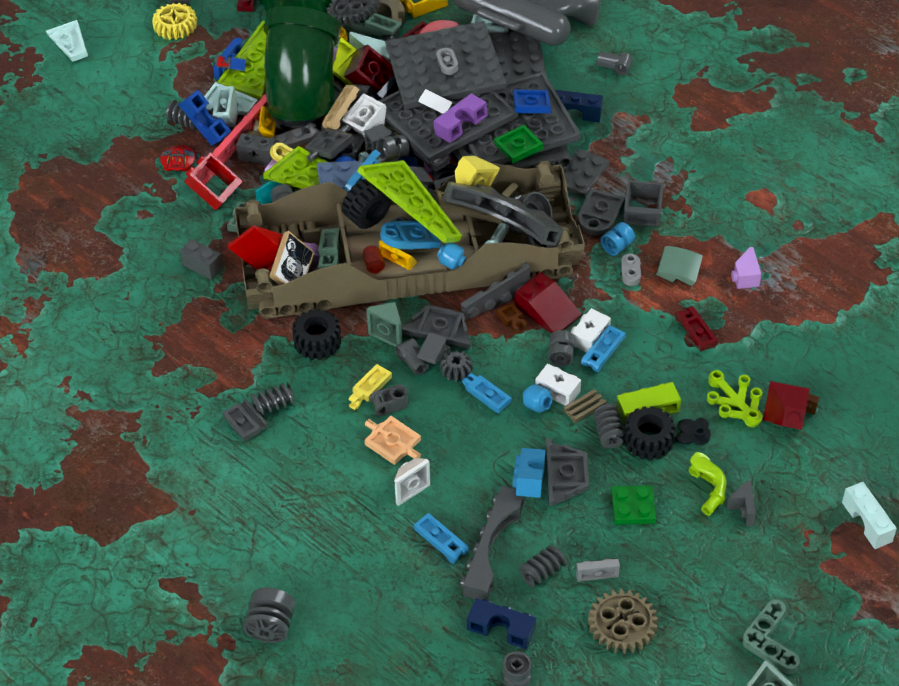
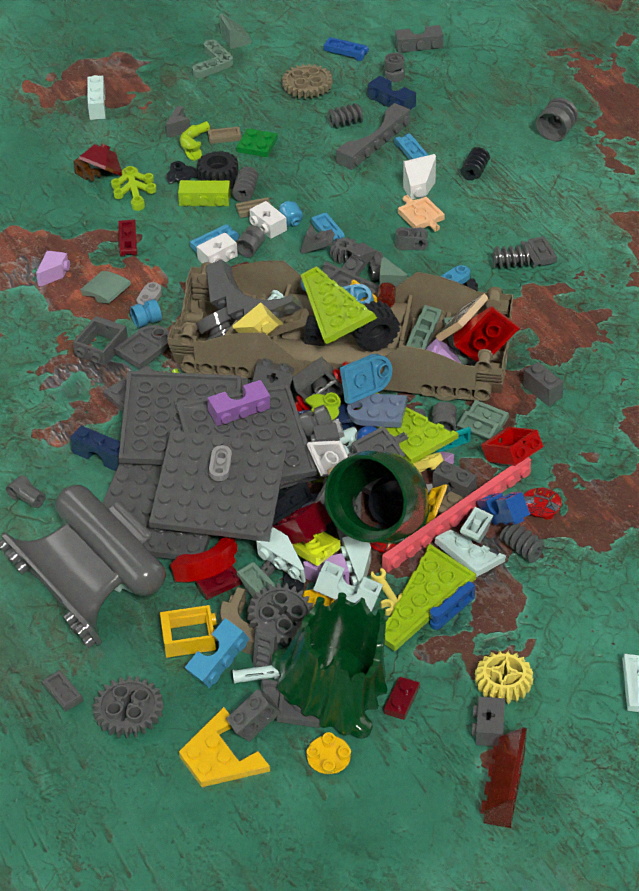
camera: 160 degrees left, 5 degrees down
sticker [215,55,245,71] -> none
light yellow plate [349,364,392,410] -> none
white sticker [418,89,452,114] -> none
green plate [494,125,544,164] -> none
blue plate [513,89,551,113] -> none
dark azure arch [513,448,546,498] -> none
dark grey wing [546,438,589,506] -> none
light grey plate [576,559,620,582] -> none
none -> dark tan tile [208,127,241,144]
none -> dark grey slope [300,224,335,254]
none -> dark azure plate [441,265,470,284]
none -> black piece [461,147,490,181]

